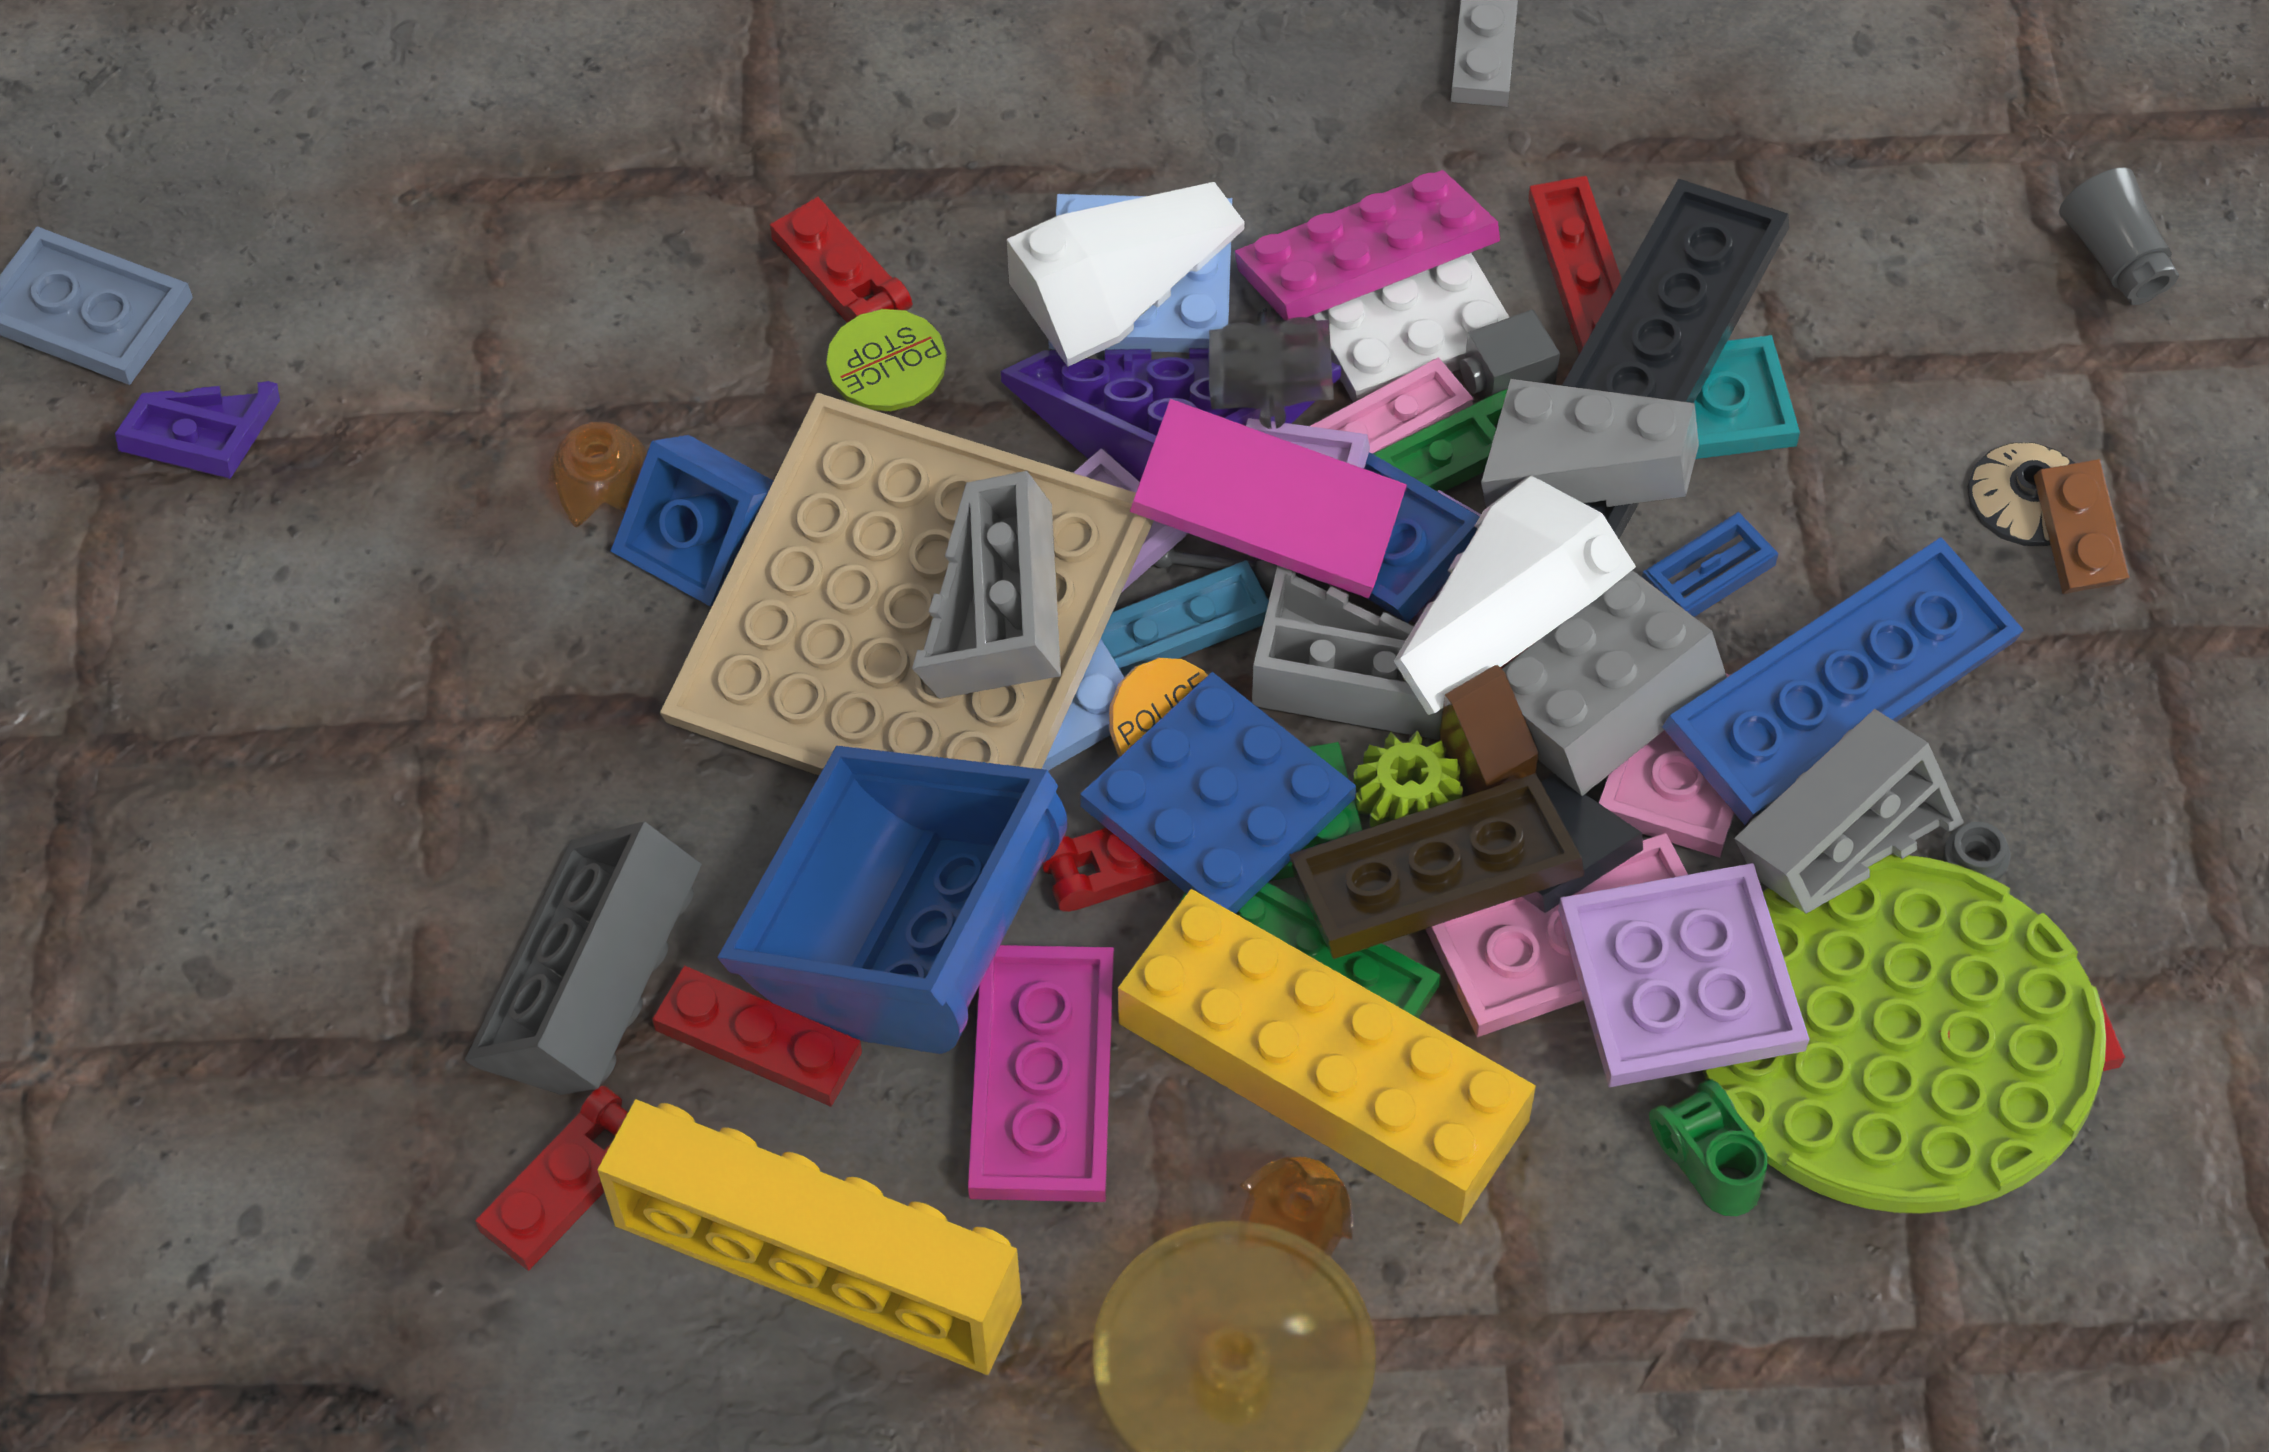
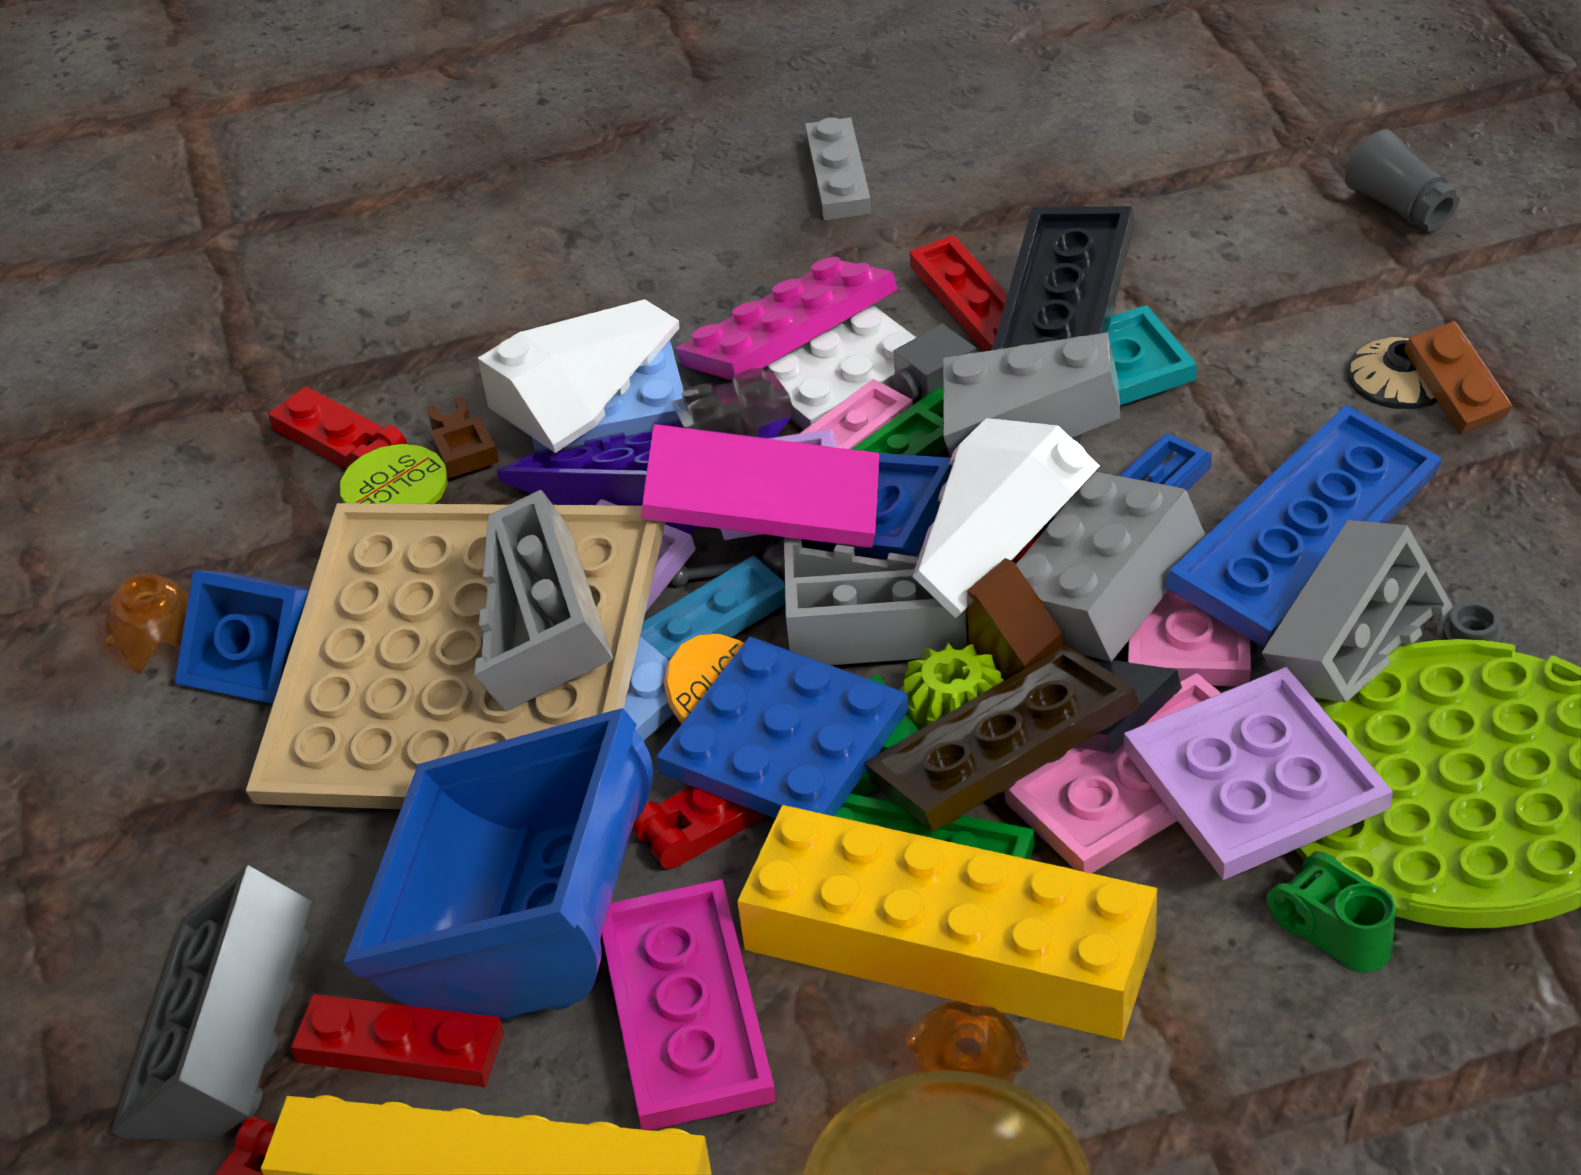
camera: 10 degrees left, 15 degrees down
none -> reddish brown plate [428,397,499,479]

